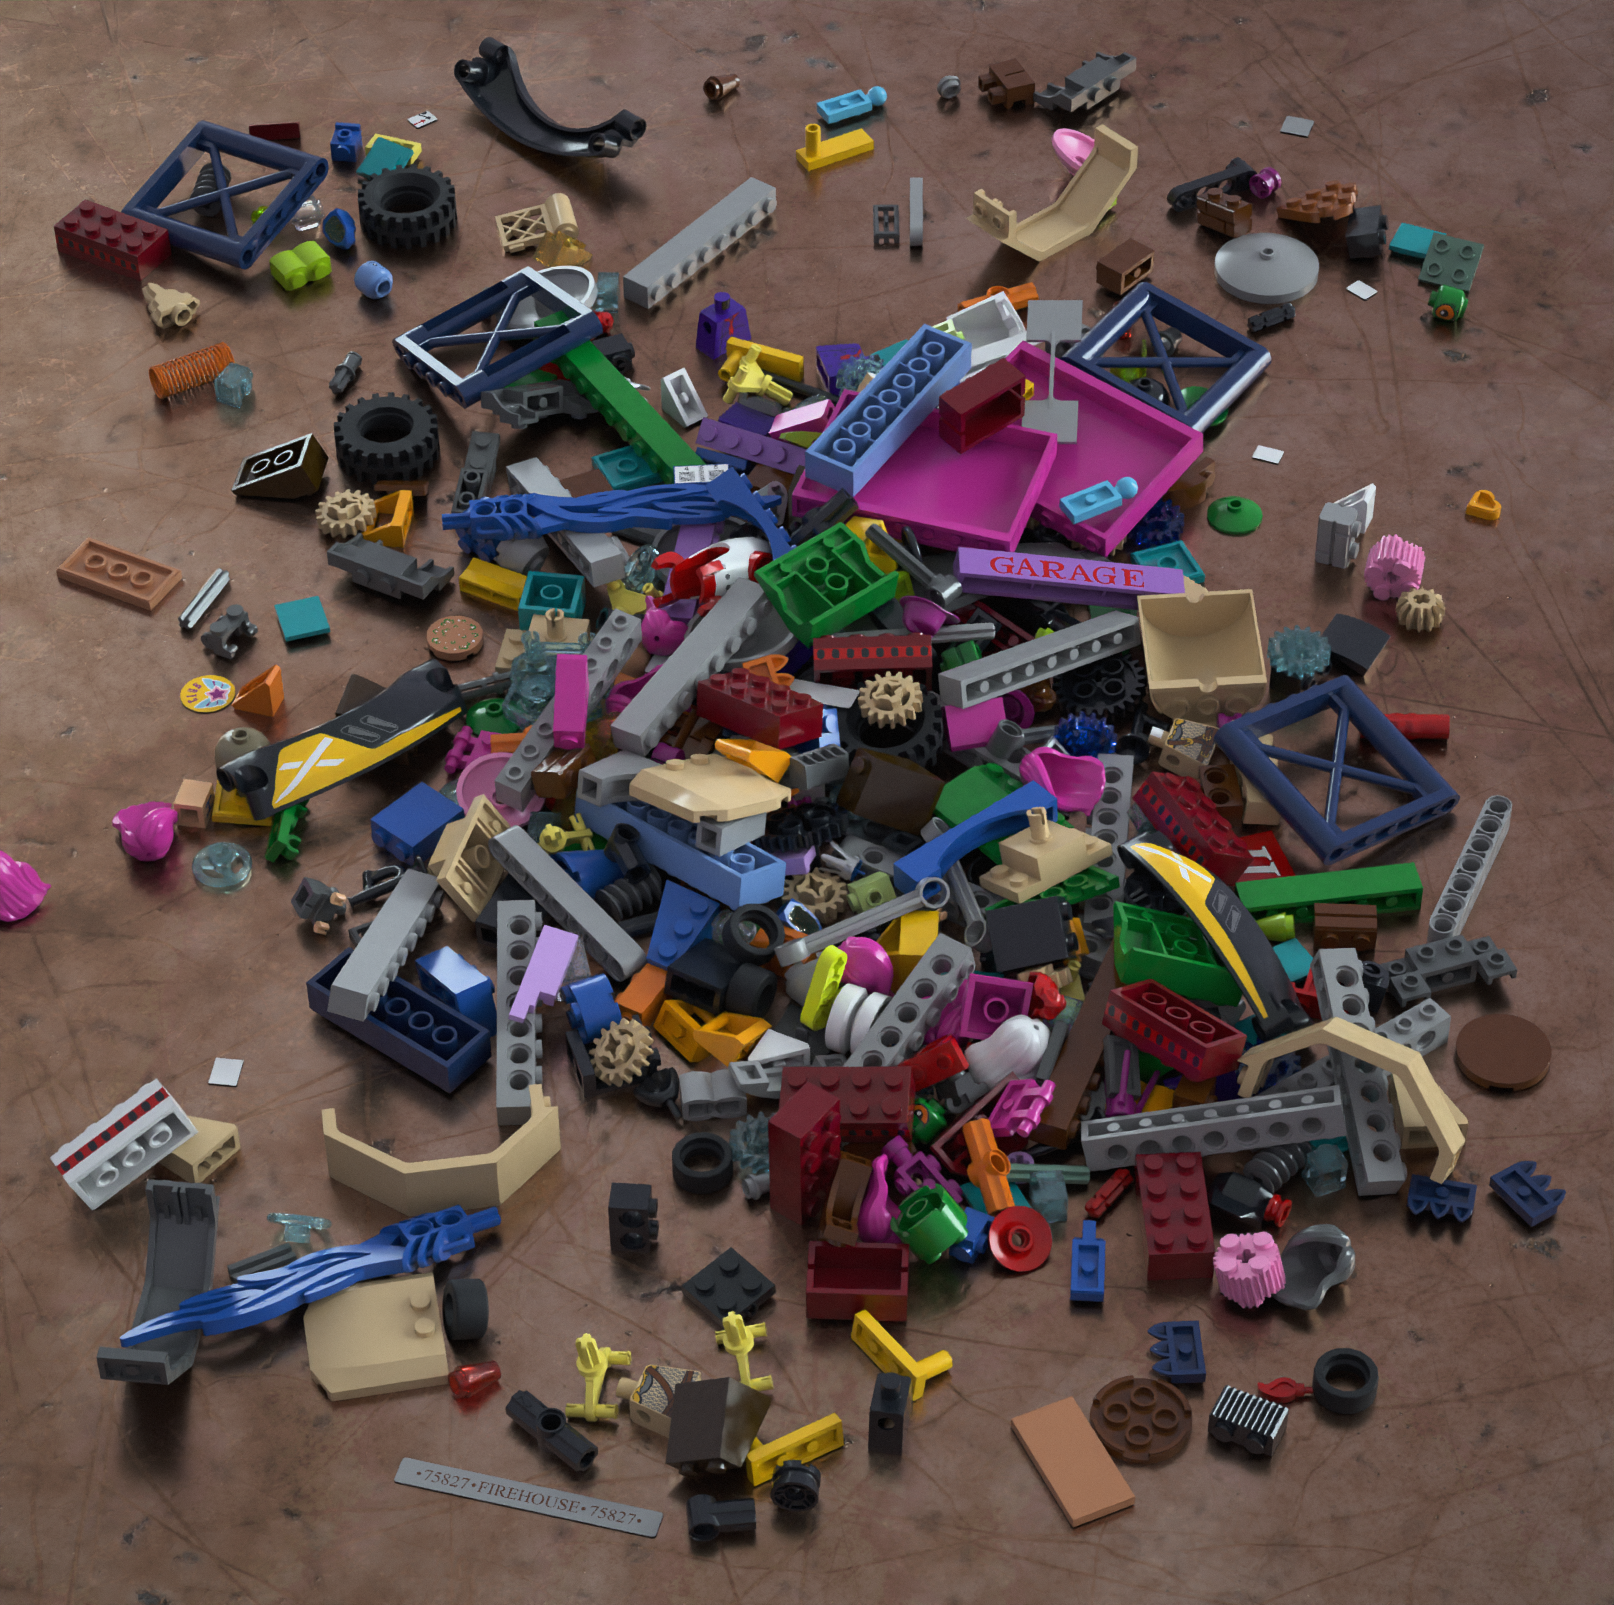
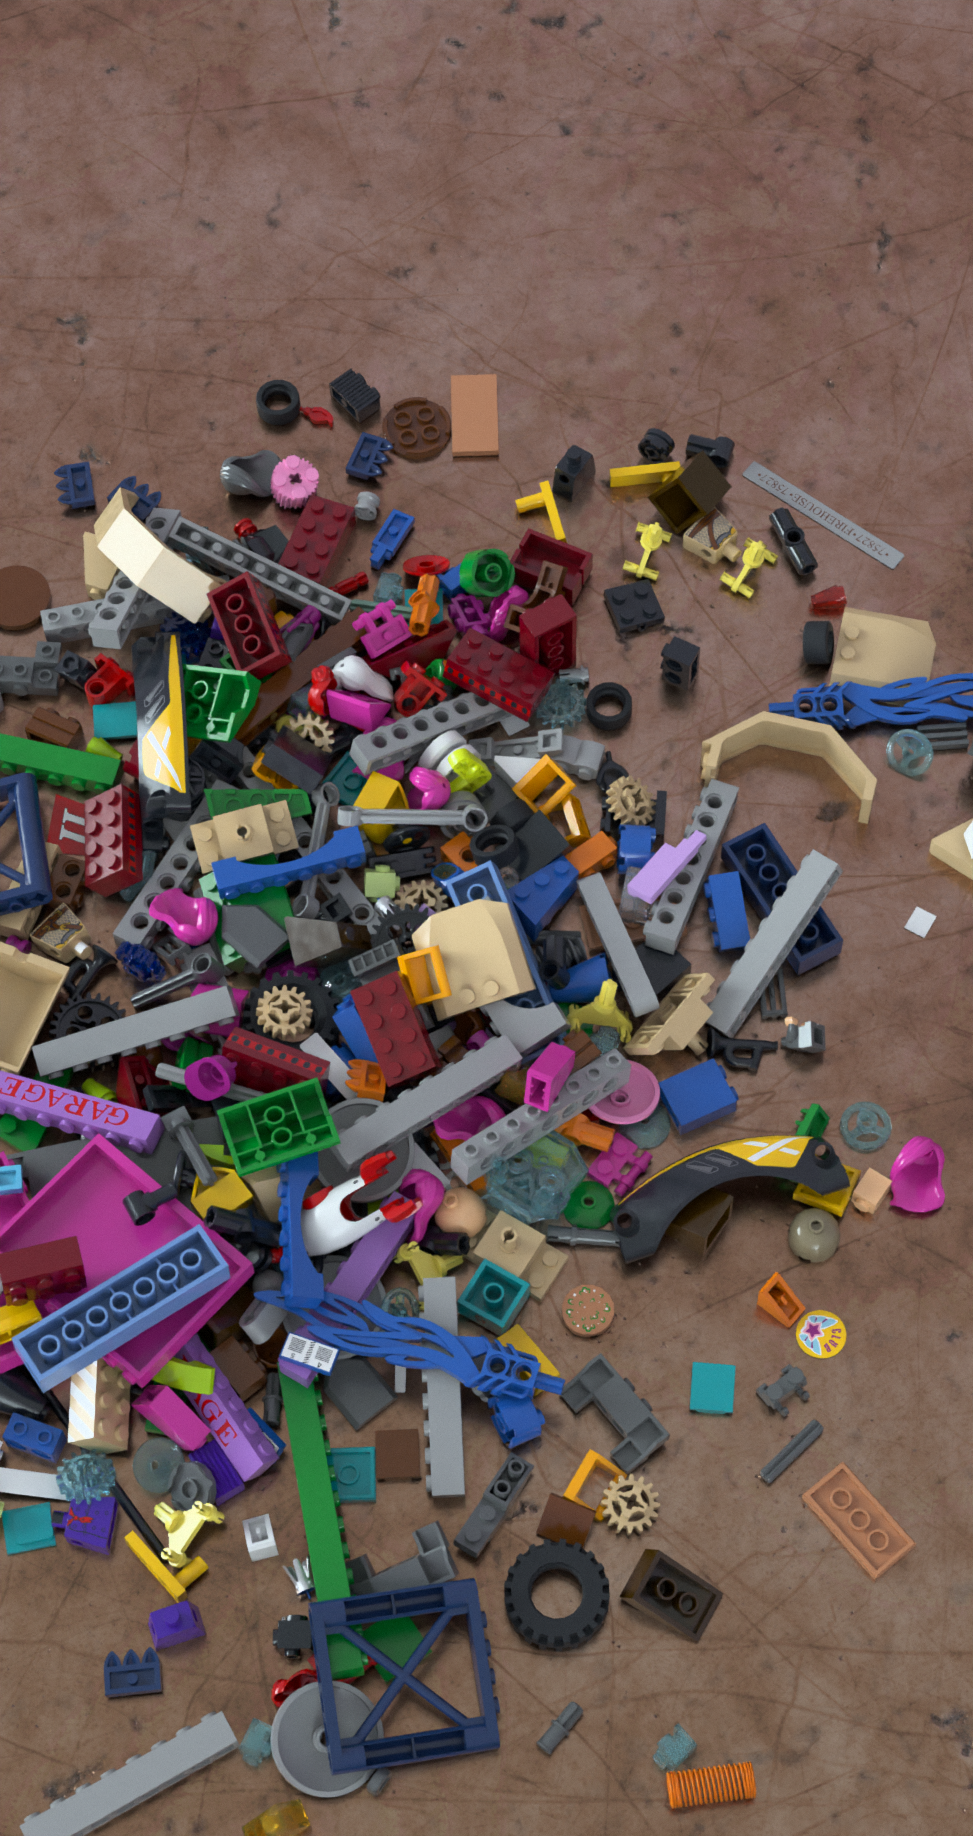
camera: 155 degrees left, 20 degrees up
none -> dark blue plate [104,1647,162,1698]
none -> black pin [122,1182,179,1226]
none -> dark grey tile [222,905,289,970]
none -> light grey wheel [355,492,380,520]

